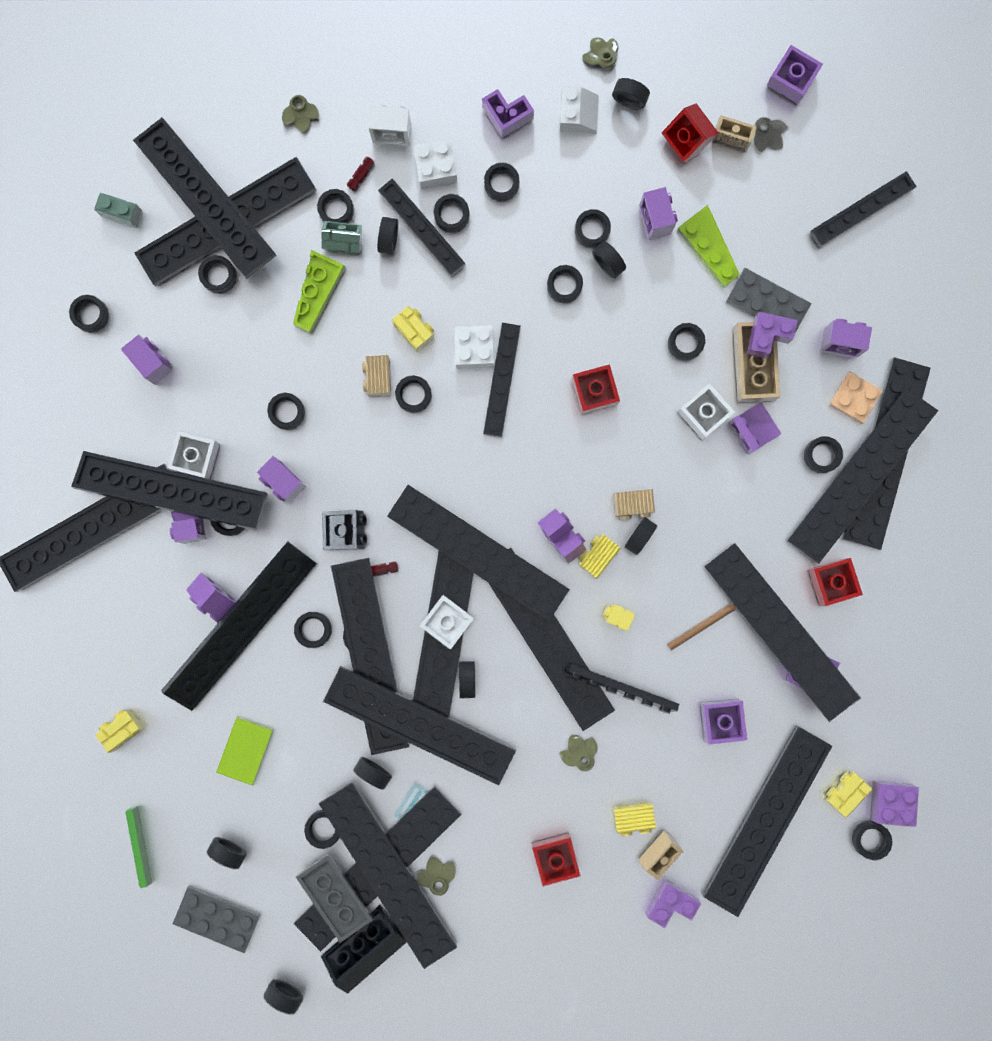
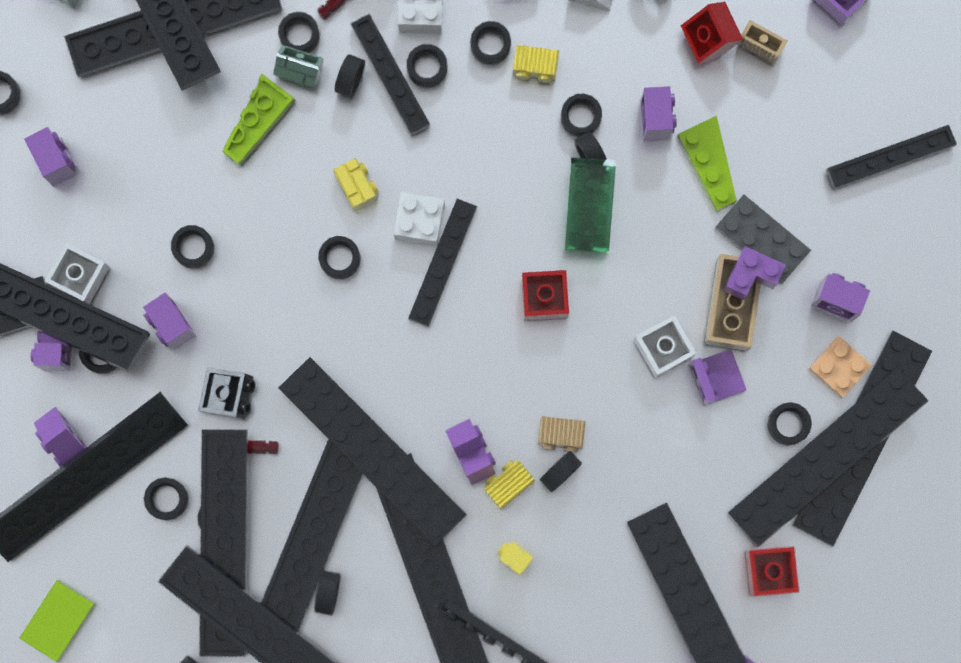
camera: 10 degrees right, 5 degrees down
black tyre [198,255,237,294] -> none
tan brick [362,355,391,397] -> none
white plate [420,595,474,650] -> none
black tyre [547,265,583,303] -> none
medium nougat bar [667,603,736,651] -> none
black tyre [668,323,706,361] -> none
clear smoke plate [754,117,788,152] -> none
none -> light yellow brick [513,45,559,83]
none -> clear green brick [565,158,616,252]

